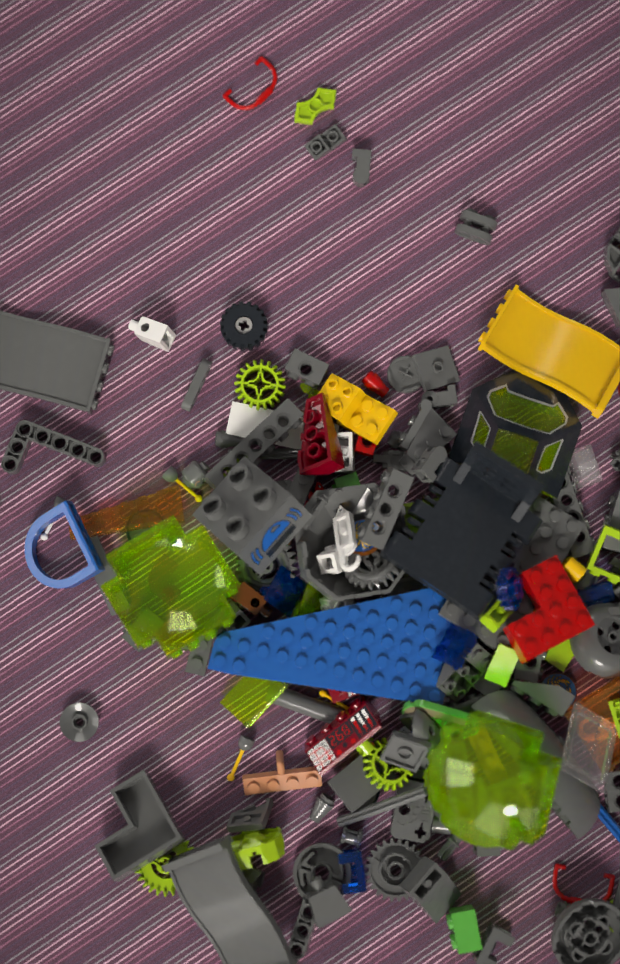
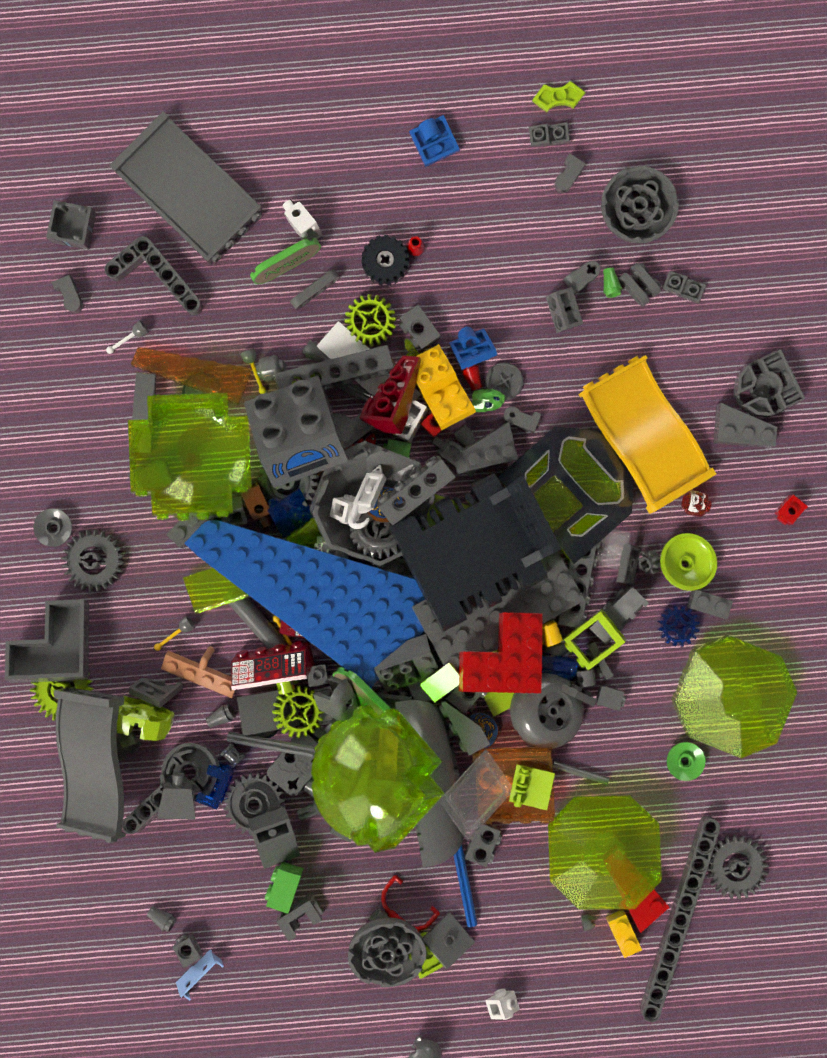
camera: 30 degrees right, 5 degrees up
window [24,500,105,589] -> none
red piece [222,56,278,110] -> none
dark grey plate [379,730,431,773] -> none
dark grey plate [398,399,432,451] -> none
dark grey leg [411,446,447,483] -> none
dark grey plate [412,345,460,392] -> none
clear blue hinge [432,624,478,671] -> none
lime slope [480,590,521,633] -> none
clear blue gear [496,567,524,611] -> none
none -> dark grey gear [61,529,125,592]
none -> tile [250,238,321,284]
none -> dark grey brick [308,663,329,687]
none -> red cone [406,236,425,256]
none -> blue plate [409,115,460,167]
none -> blue plate [449,327,497,370]
none -> bright green rock [472,389,505,412]
none -> dark grey brick [546,287,583,333]
none -> dark grey piece [563,261,600,295]
none -> dark grey brick [601,166,679,244]
none -> bright green cone [603,268,622,298]
none -> dark grey tile [616,543,641,585]
none -> dark grey slope [663,271,706,304]

